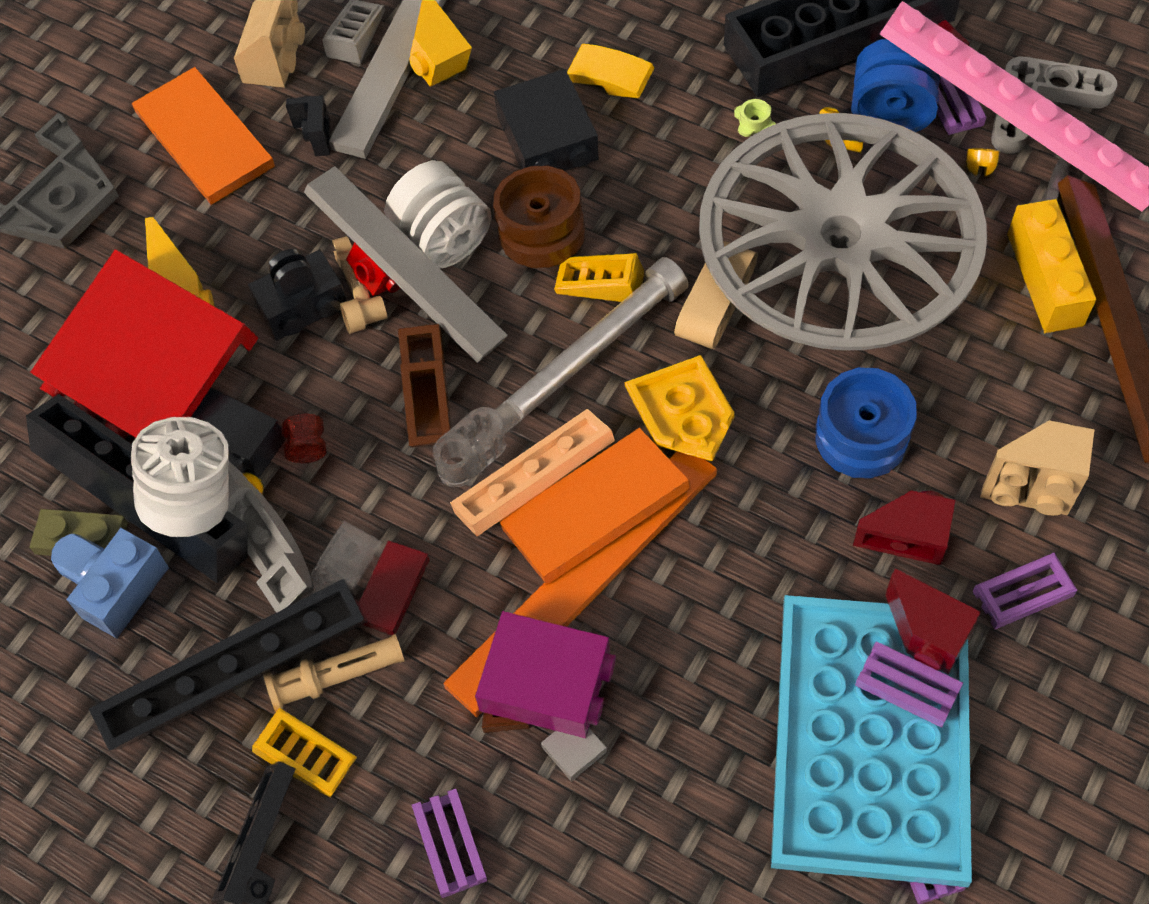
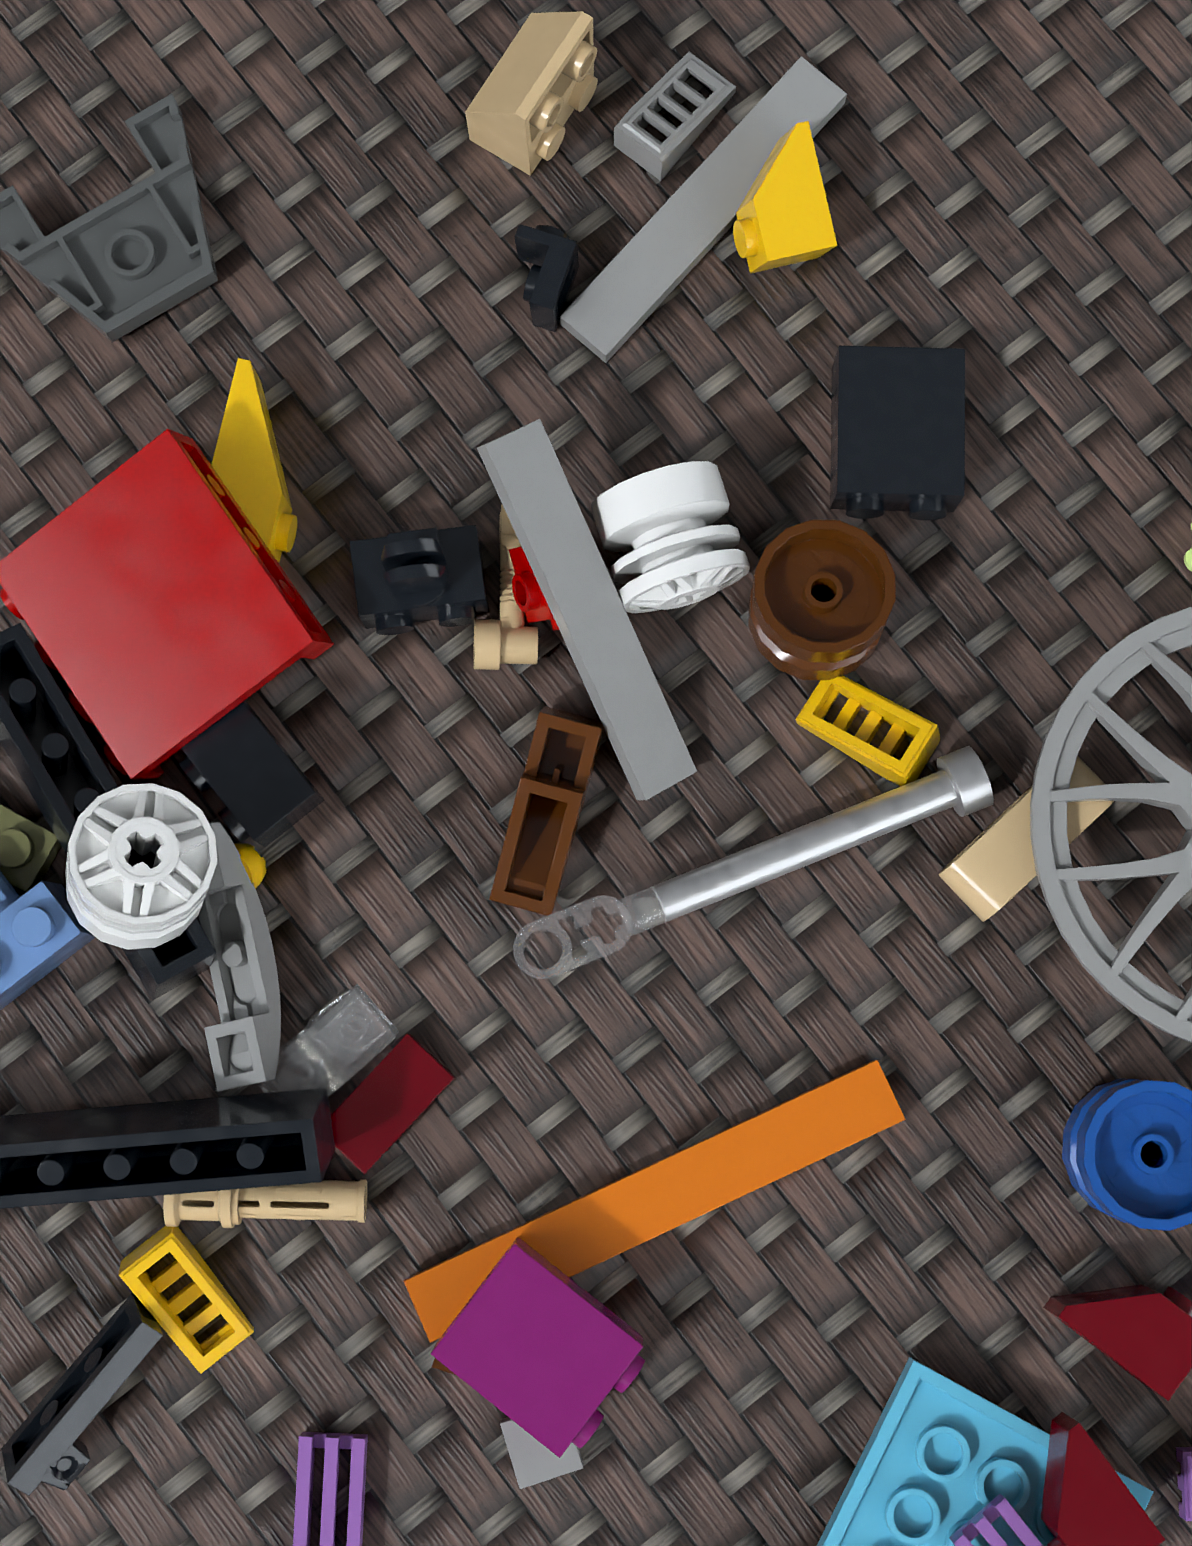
camera: 20 degrees right, 20 degrees up
orange tile [131,67,275,205] -> none
clear red wheel [282,413,327,464] -> none
light nougat plate [450,409,615,537] -> none
orange tile [499,428,690,585] -> none
yellow slope [567,44,654,98] -> none
yellow tile [624,355,735,461] -> none

